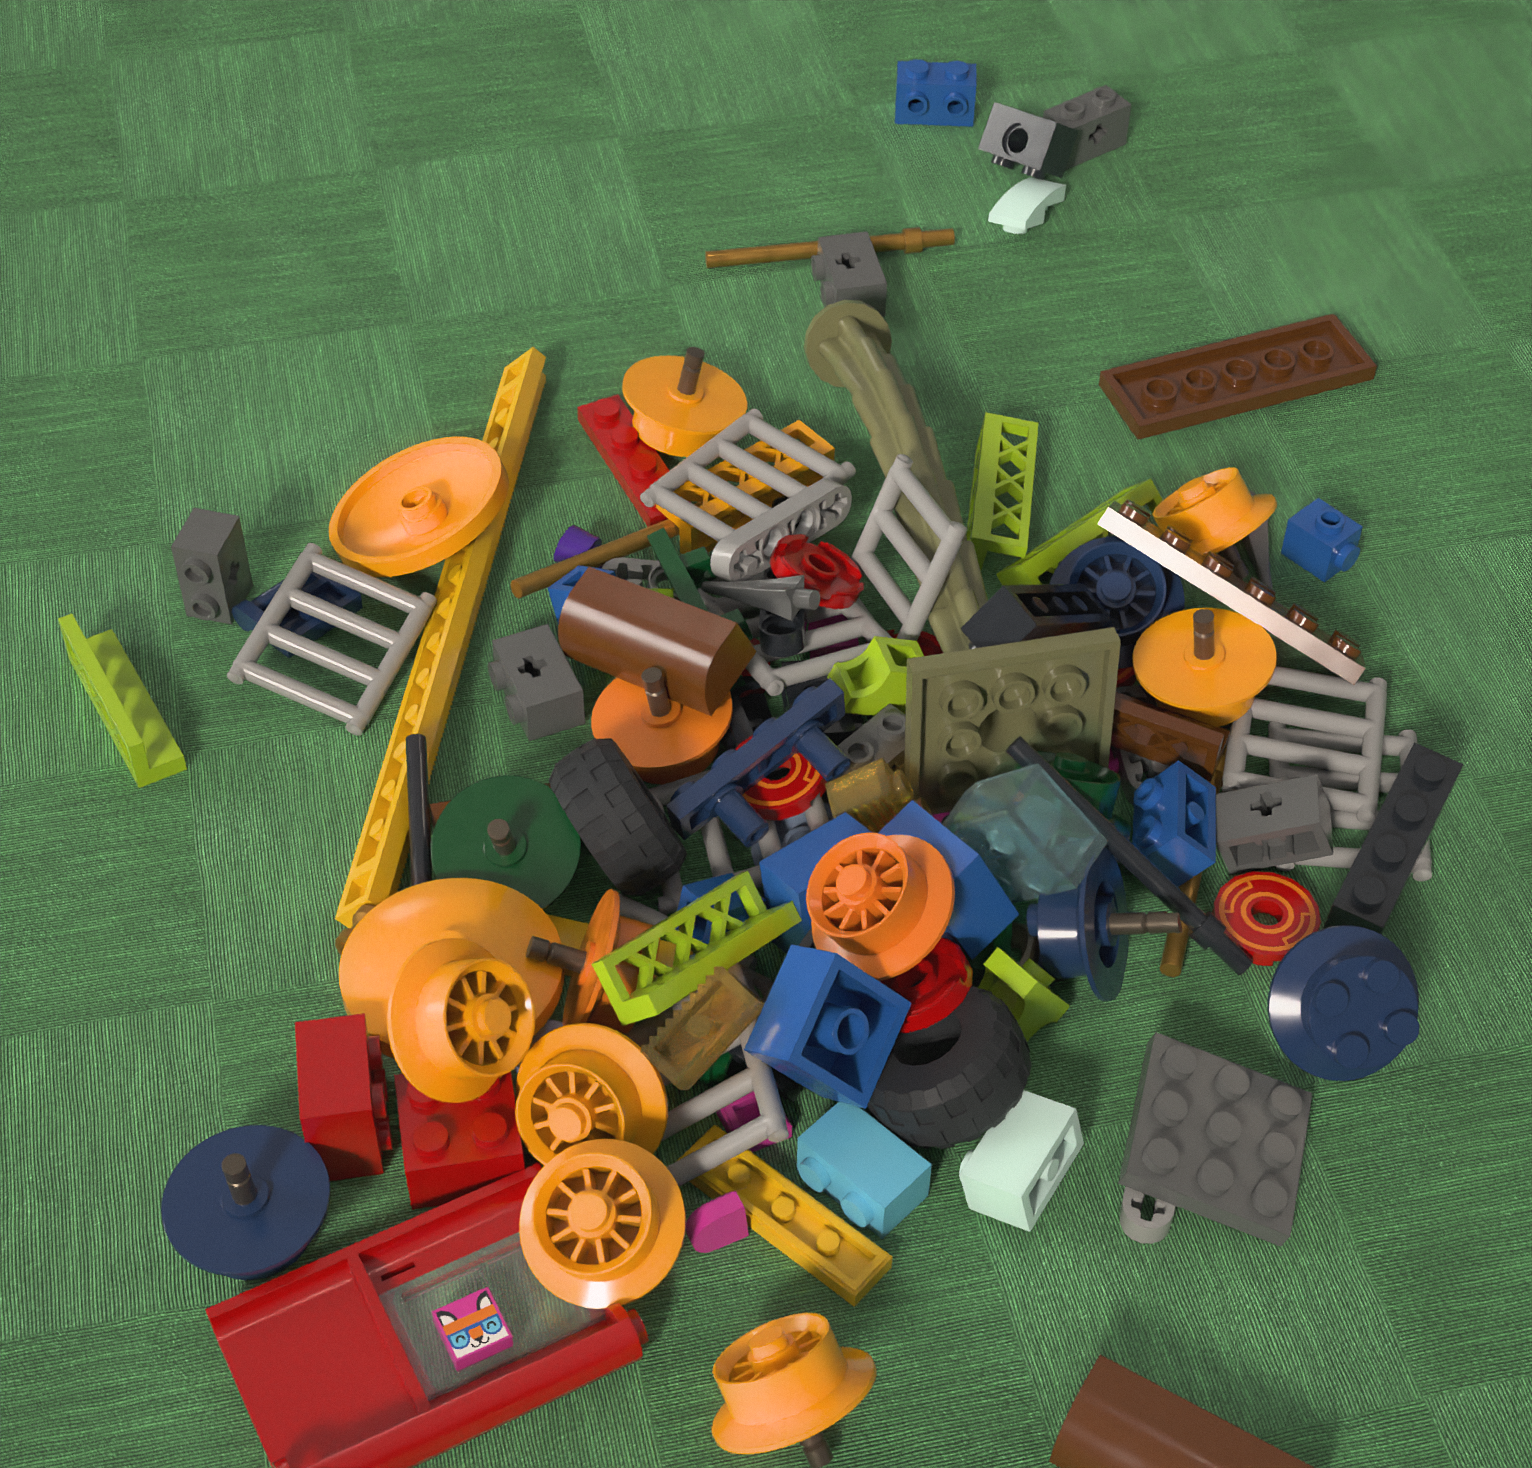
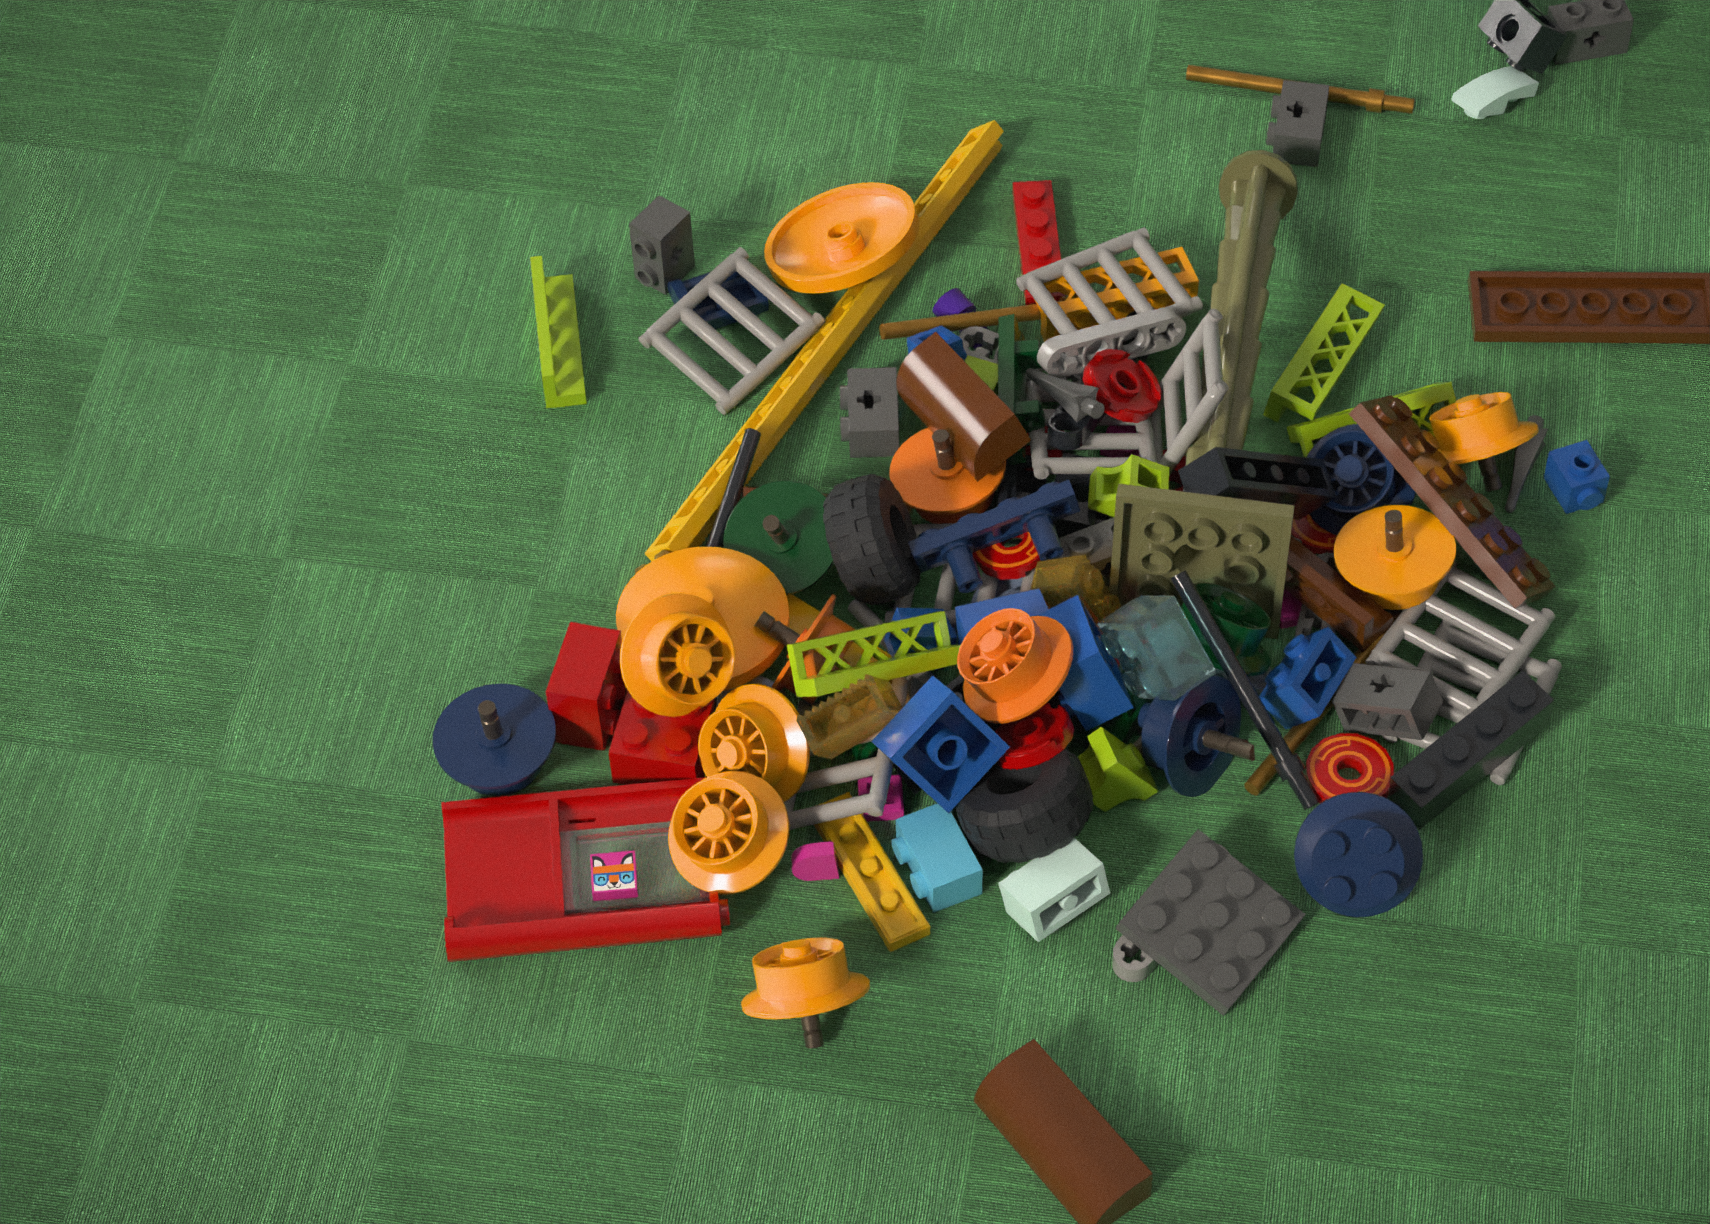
camera: 25 degrees right, 5 degrees up
light orange piece [622,347,747,457] -> none

